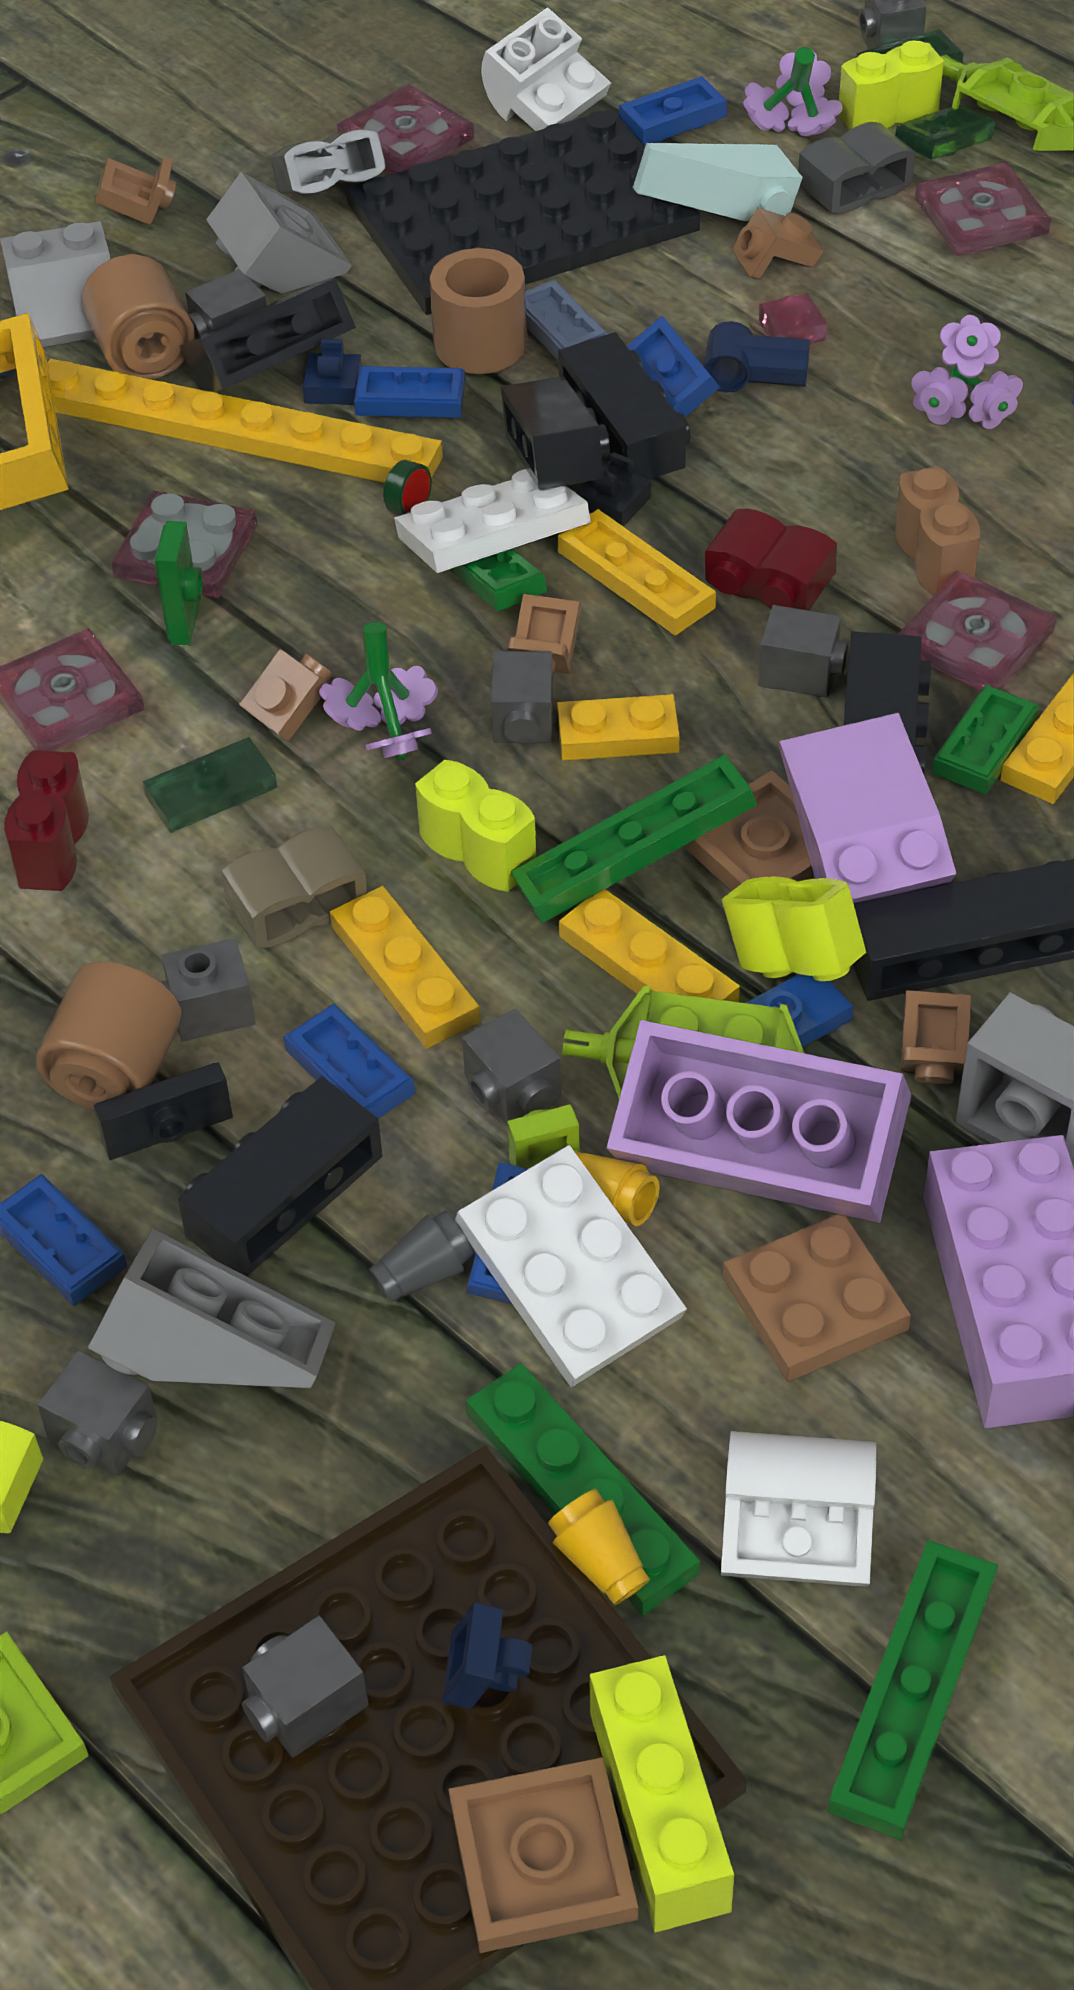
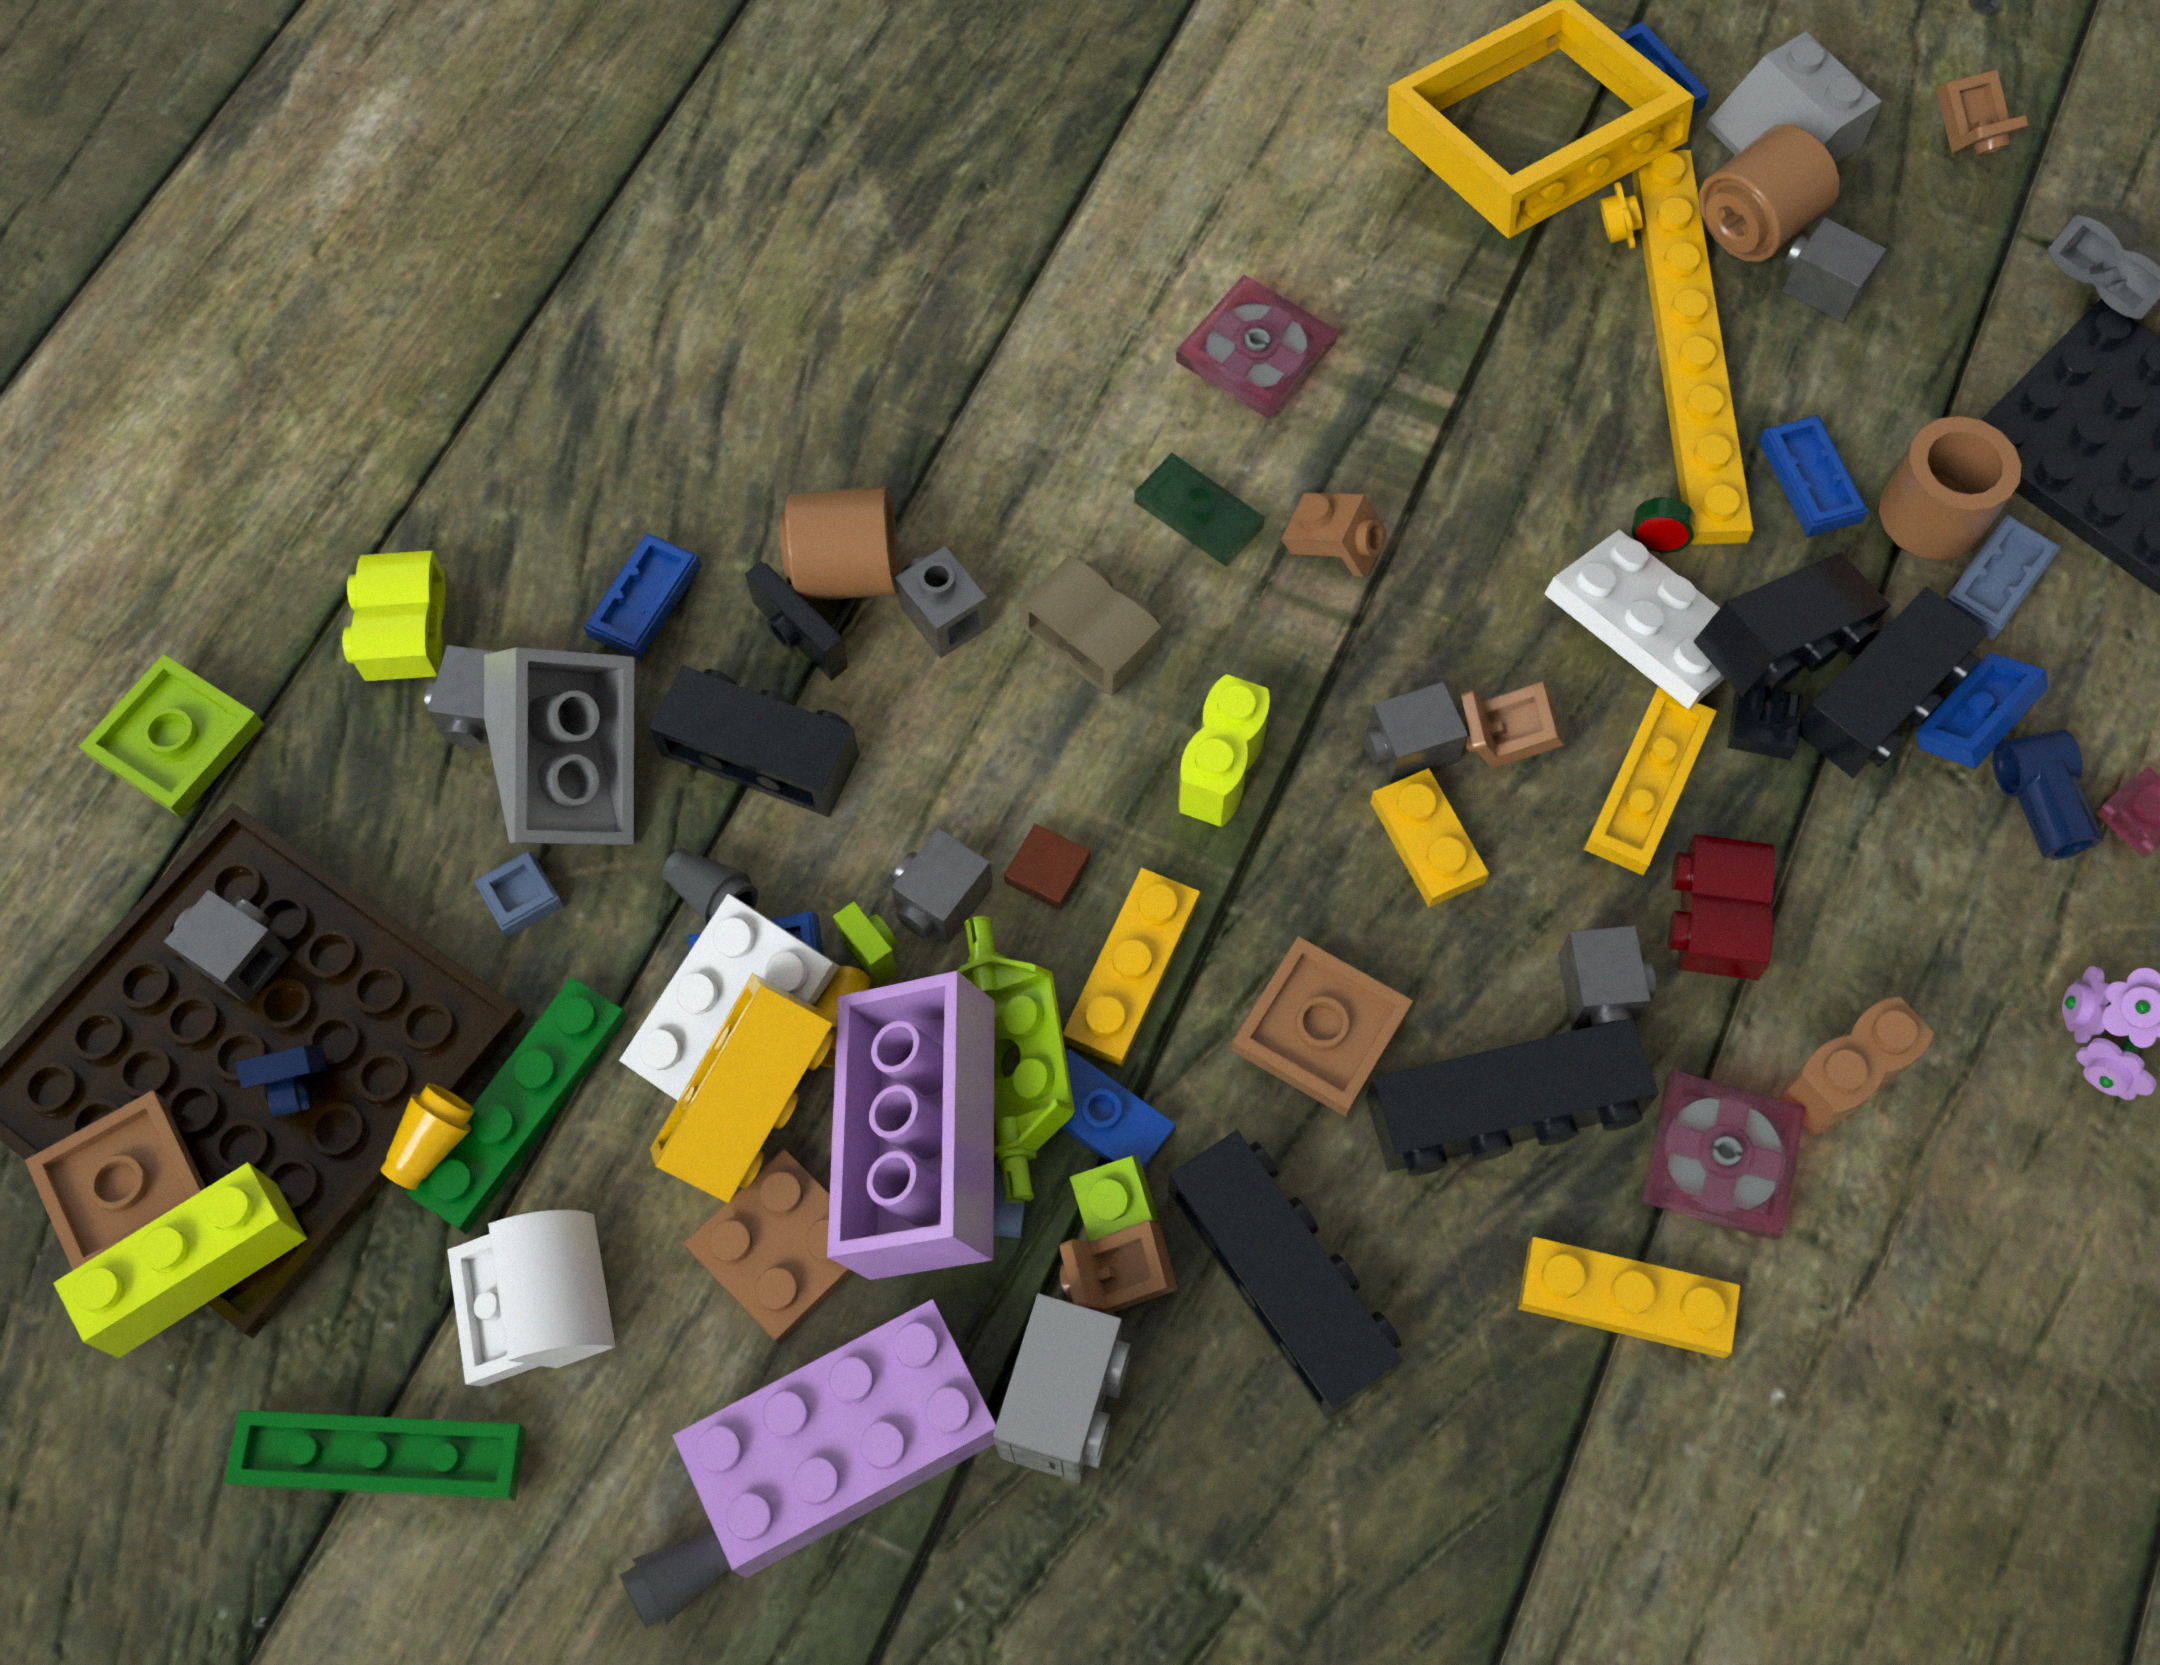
camera: 70 degrees right, 15 degrees up
dark red brick [4,750,89,891] -> none
piece [112,490,258,598] -> none
green plate [154,521,203,645] -> none
black brick [179,278,356,392] -> none
light grey slope [206,172,353,294] -> none
blue plate [283,1003,415,1119] -> none
dark blue tile [303,339,362,405] -> none
lavender plant [319,622,438,760] -> none
yellow plate [329,886,481,1049] -> none
green plate [449,548,547,612] -> none
green plate [511,754,757,924] -> none
neon yellow brick [721,876,867,981] -> none
lavender slope [778,713,956,903] -> none
green plate [932,685,1039,795] -> none
none -> sand blue tile [474,849,564,939]
none -> yellow brick [650,973,833,1203]
none -> copper tile [1004,823,1091,911]
none -> lime plate [1069,1155,1160,1242]
none -> yellow plate [1599,182,1643,249]

